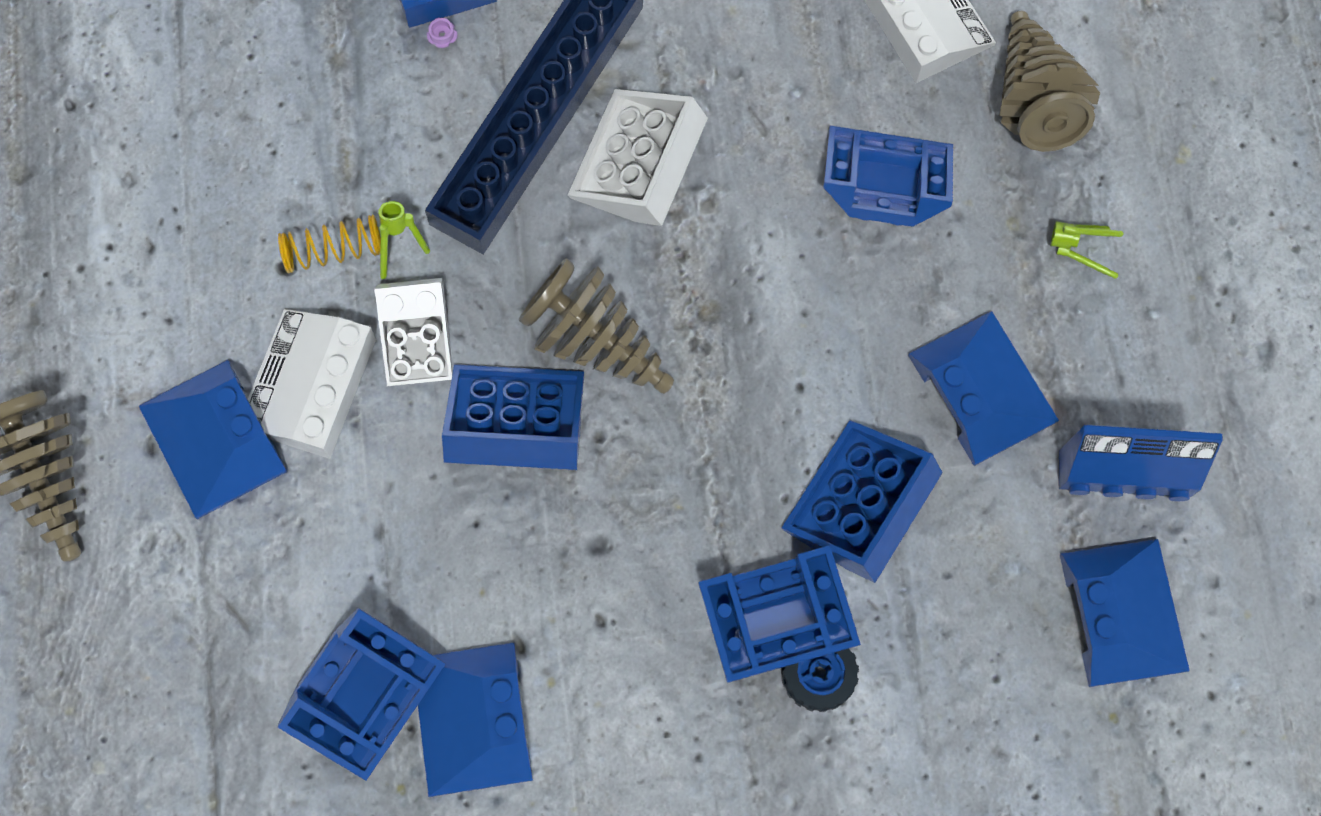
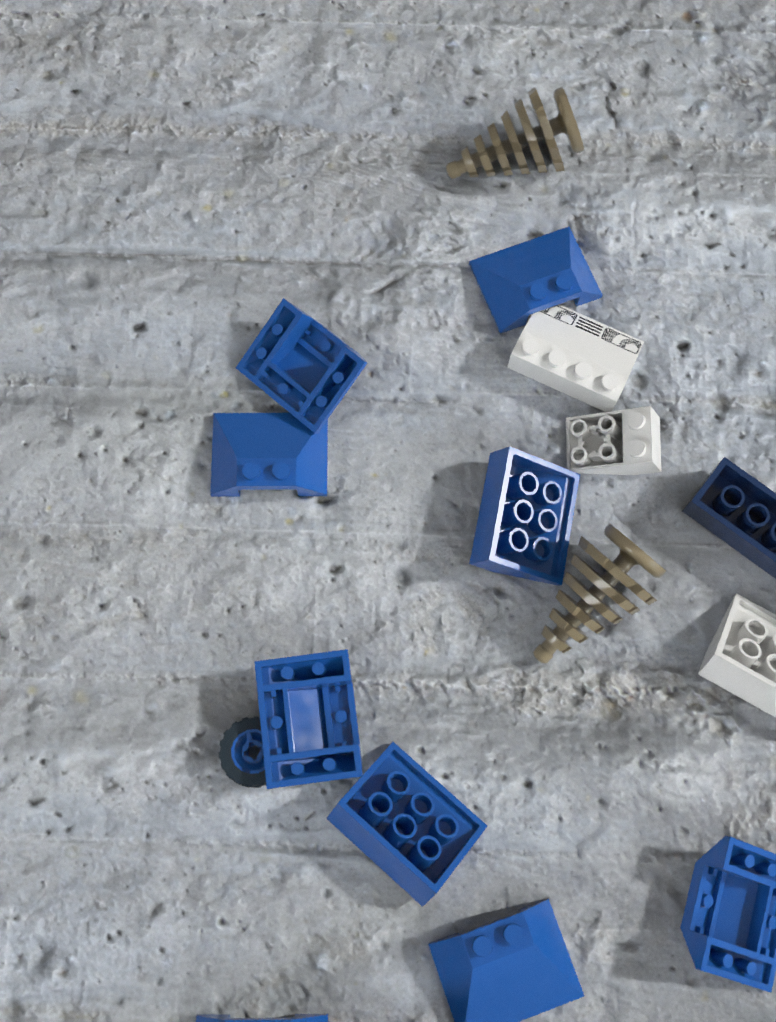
camera: 100 degrees right, 0 degrees up
yellow piece [278,214,381,274] -> none
lime plant [378,201,430,279] -> none

